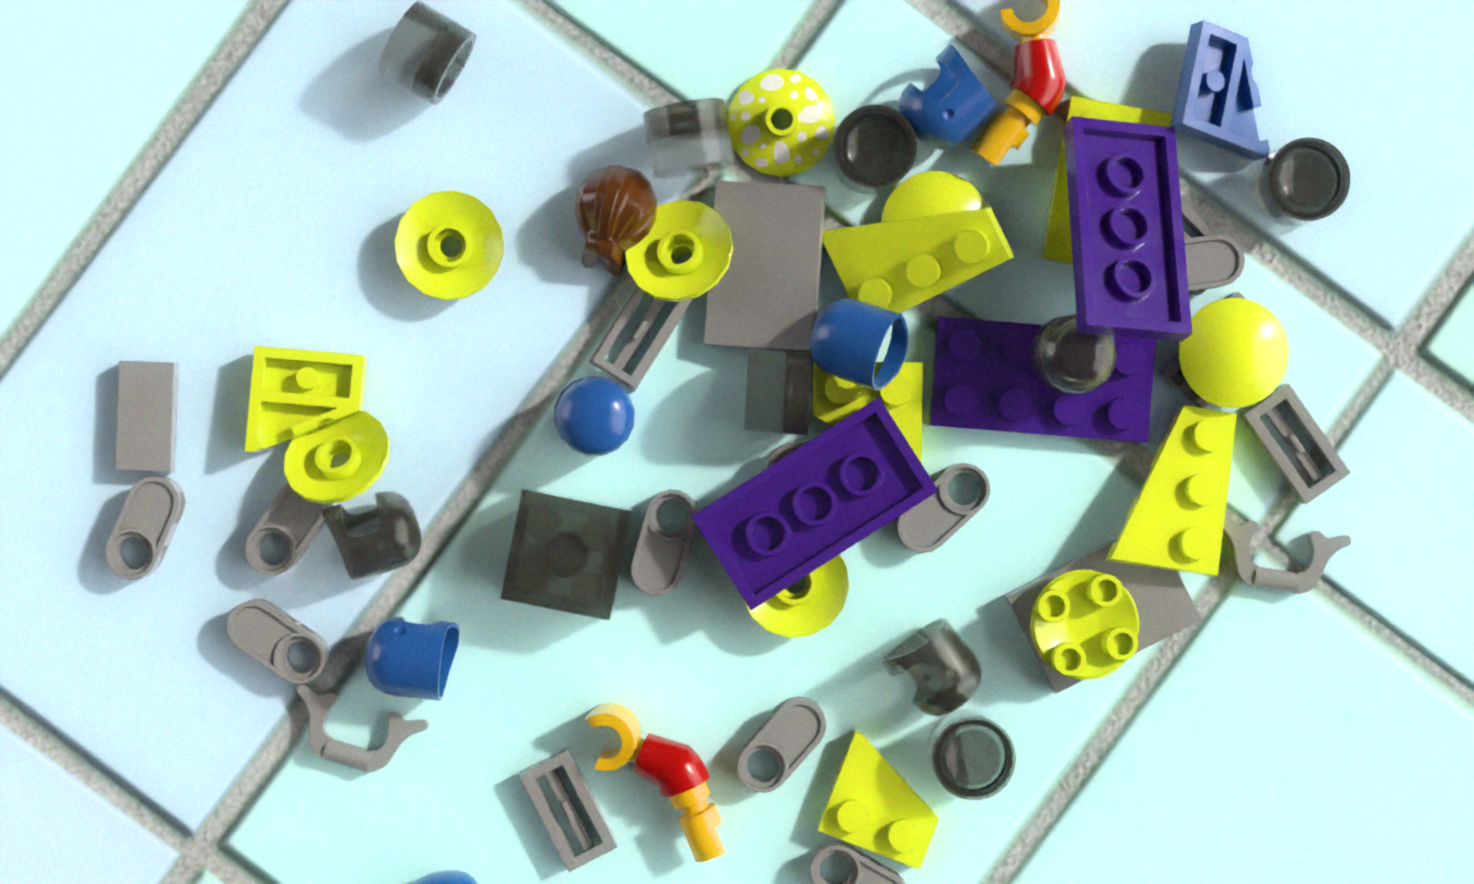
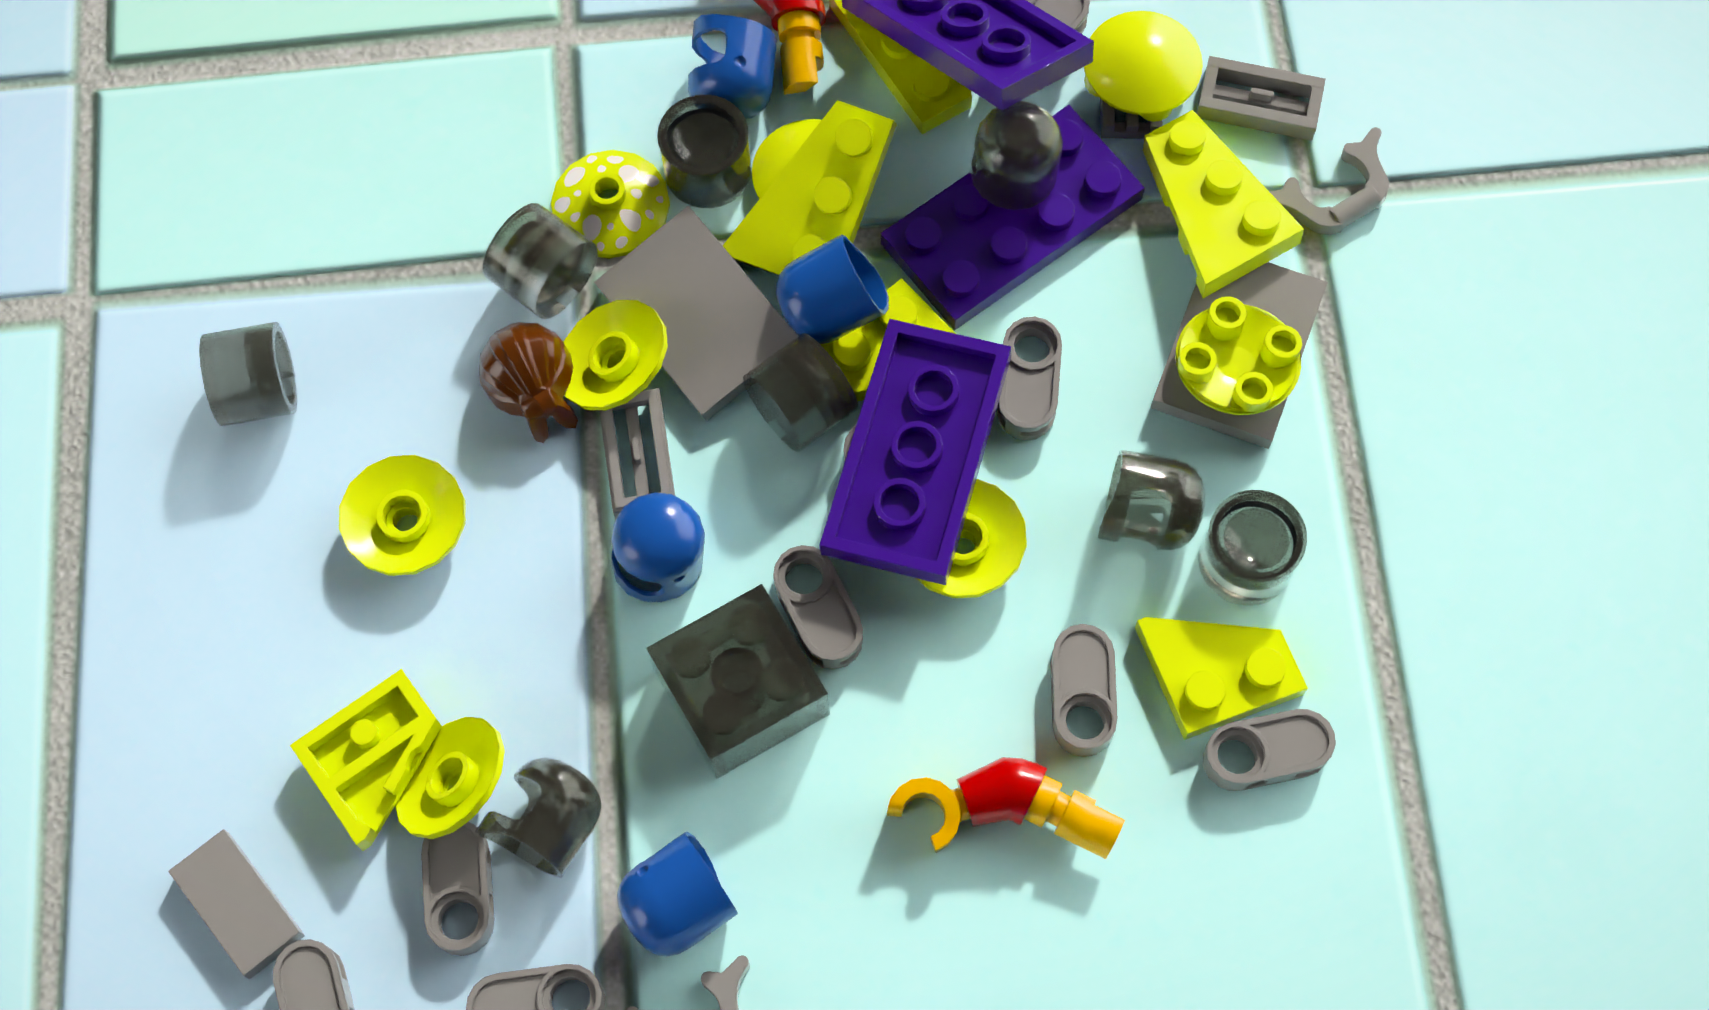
camera: 40 degrees left, 20 degrees down
light grey tile [519,747,619,872] -> none

